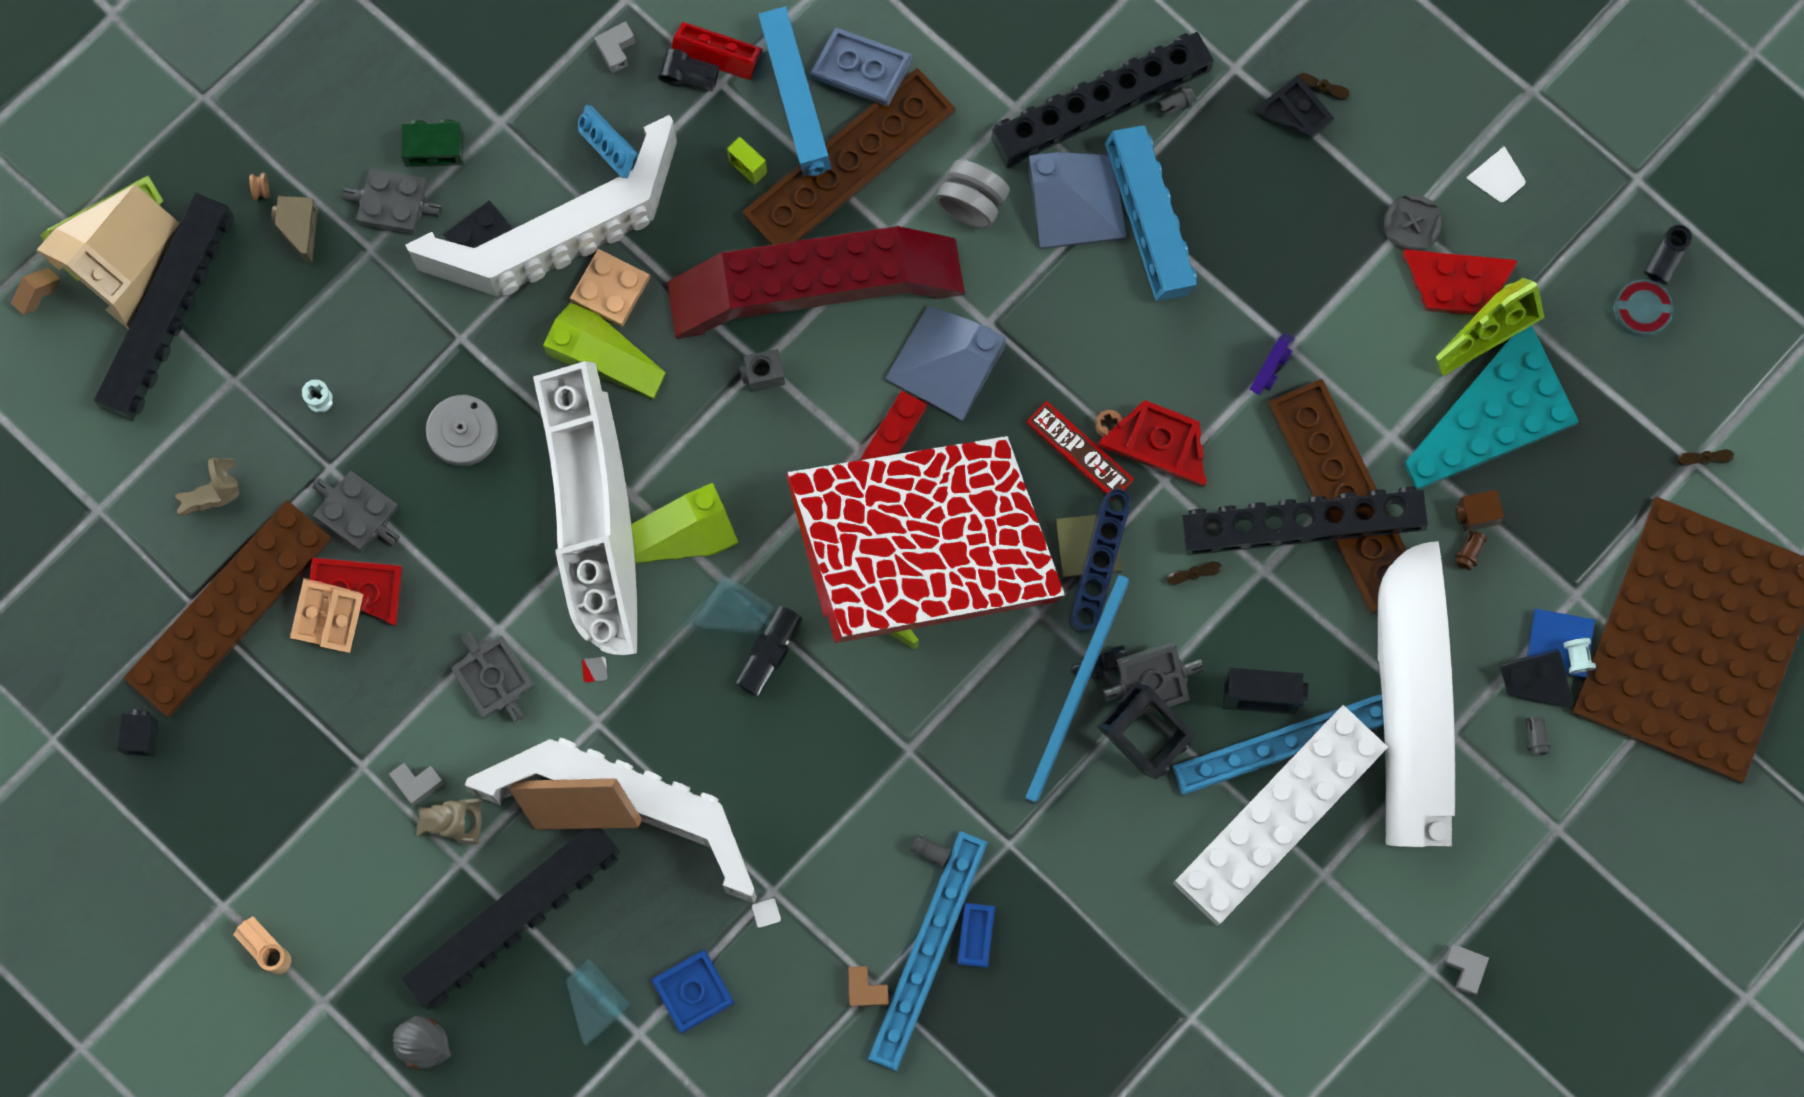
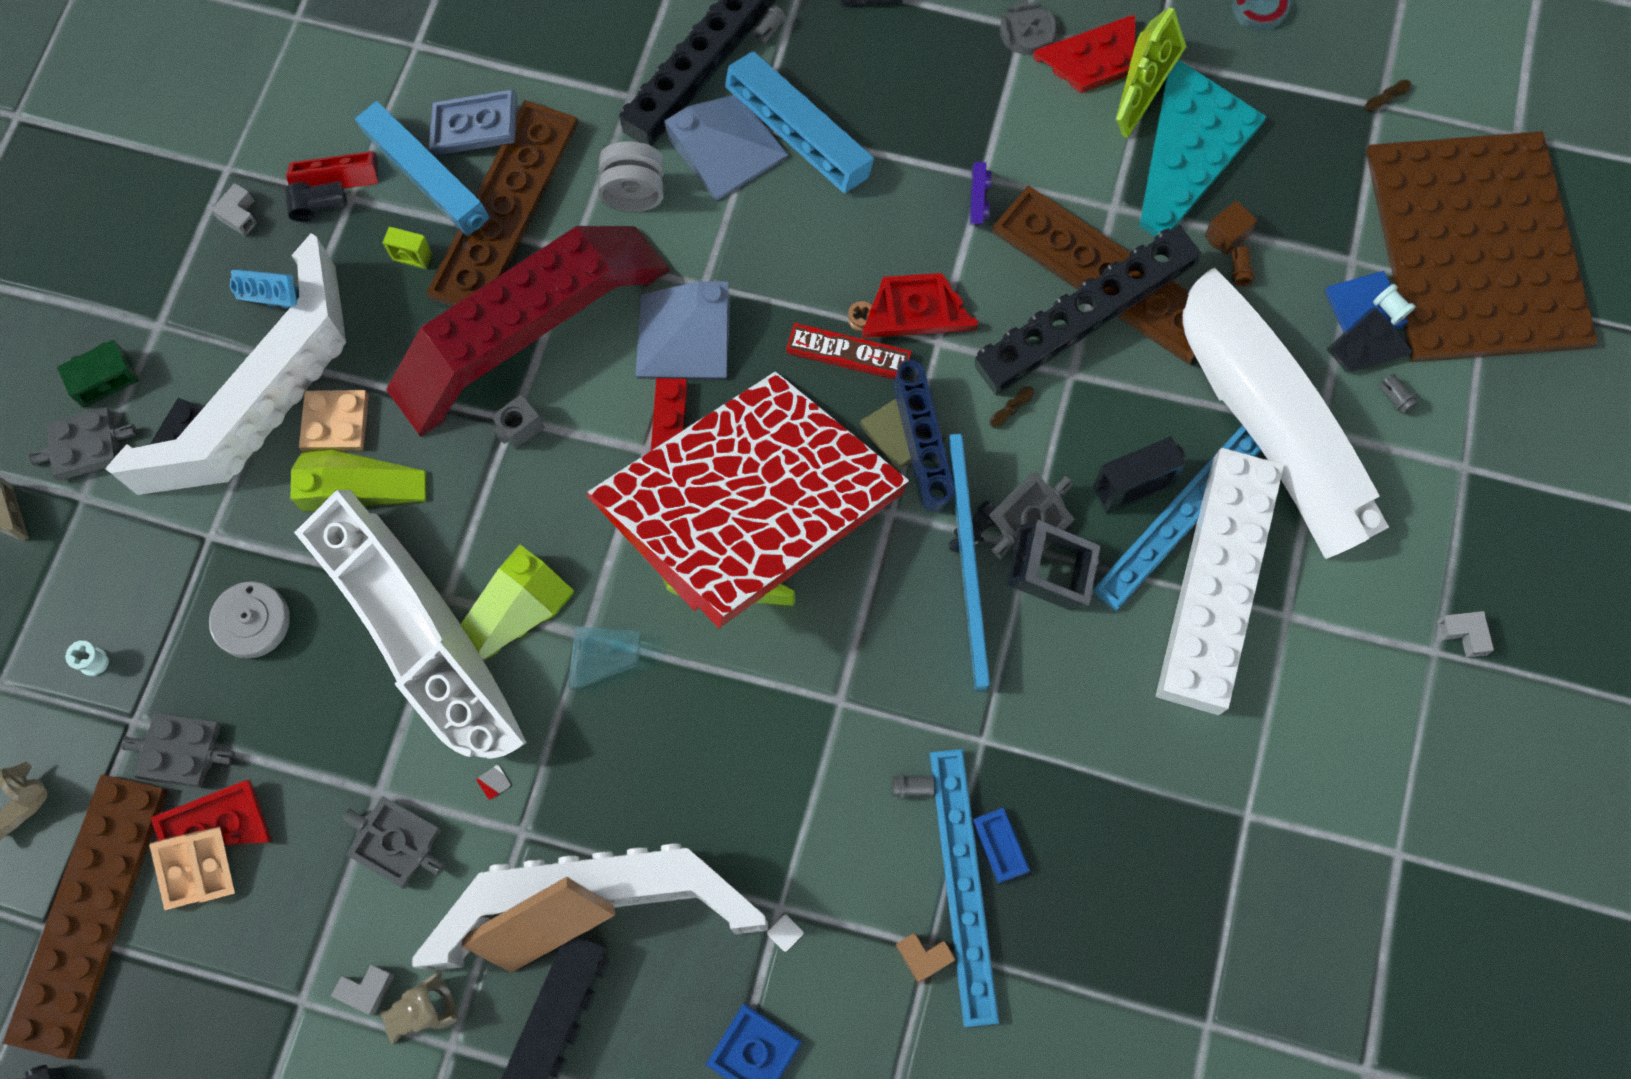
camera: 25 degrees left, 5 degrees down
black piece [736,606,803,697] -> none

